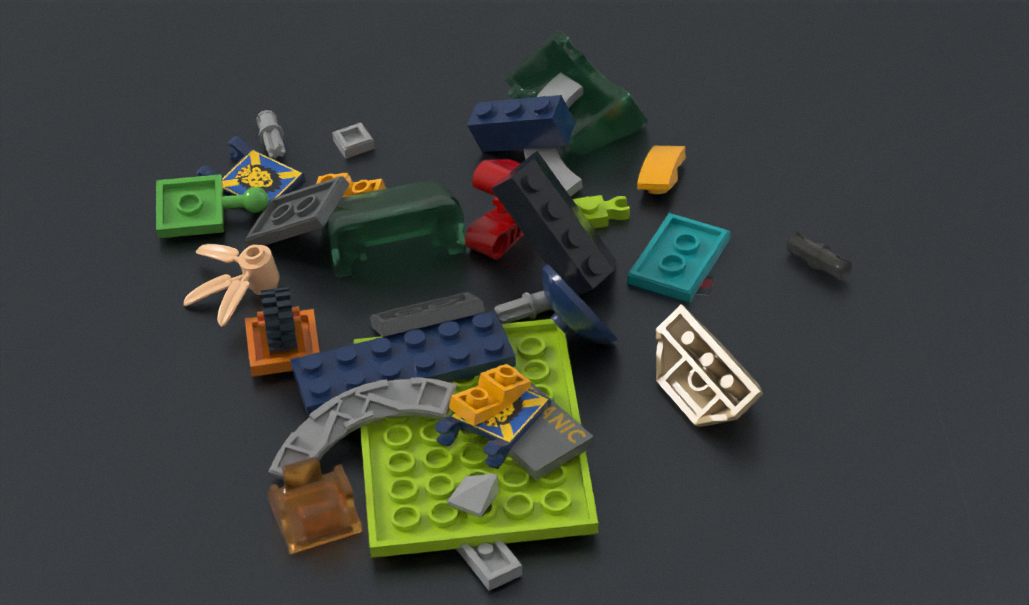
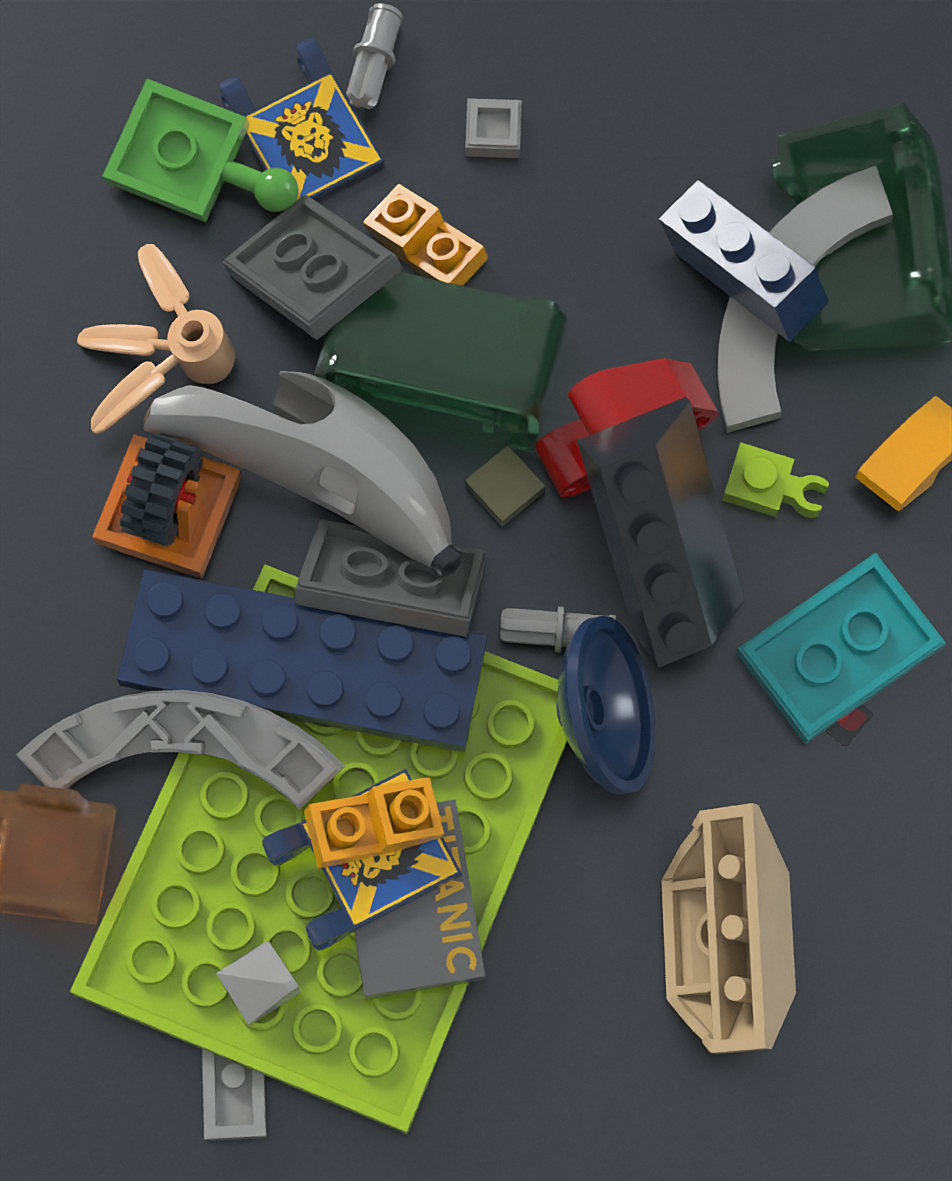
camera: 25 degrees right, 30 degrees up
none -> light grey piece [143,371,463,578]
none -> olive tile [465,446,545,527]

